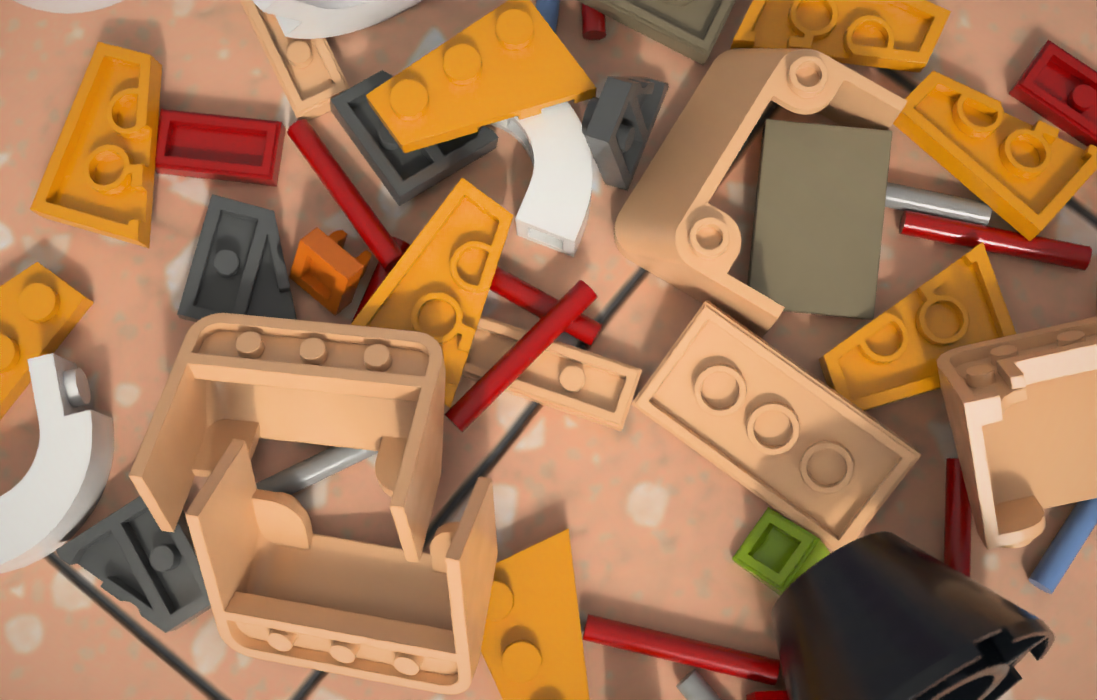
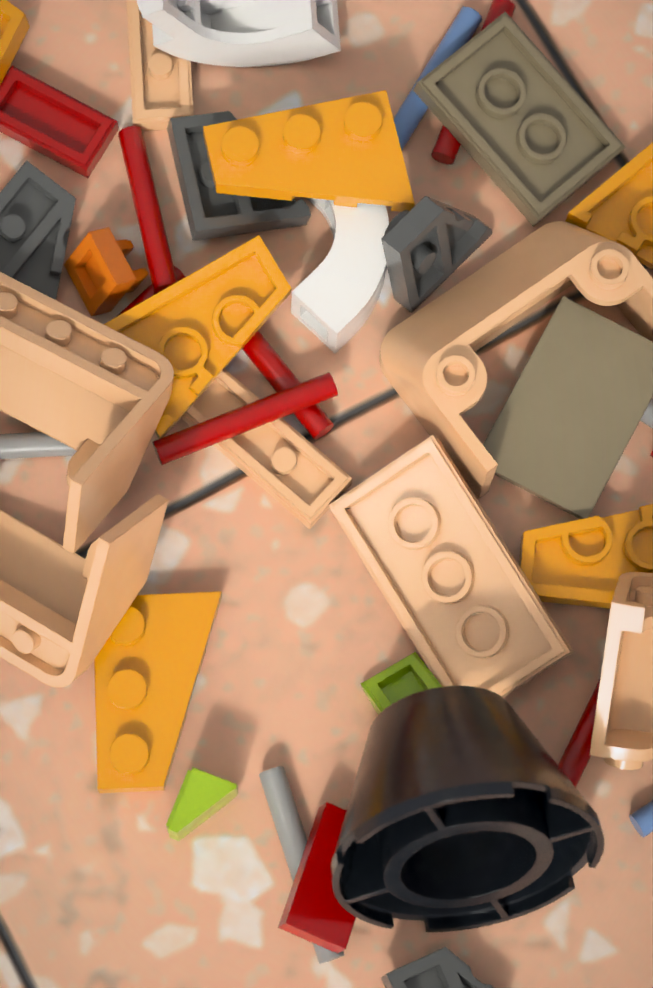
camera: 15 degrees right, 5 degrees down
red bar [582,614,780,686] -> none

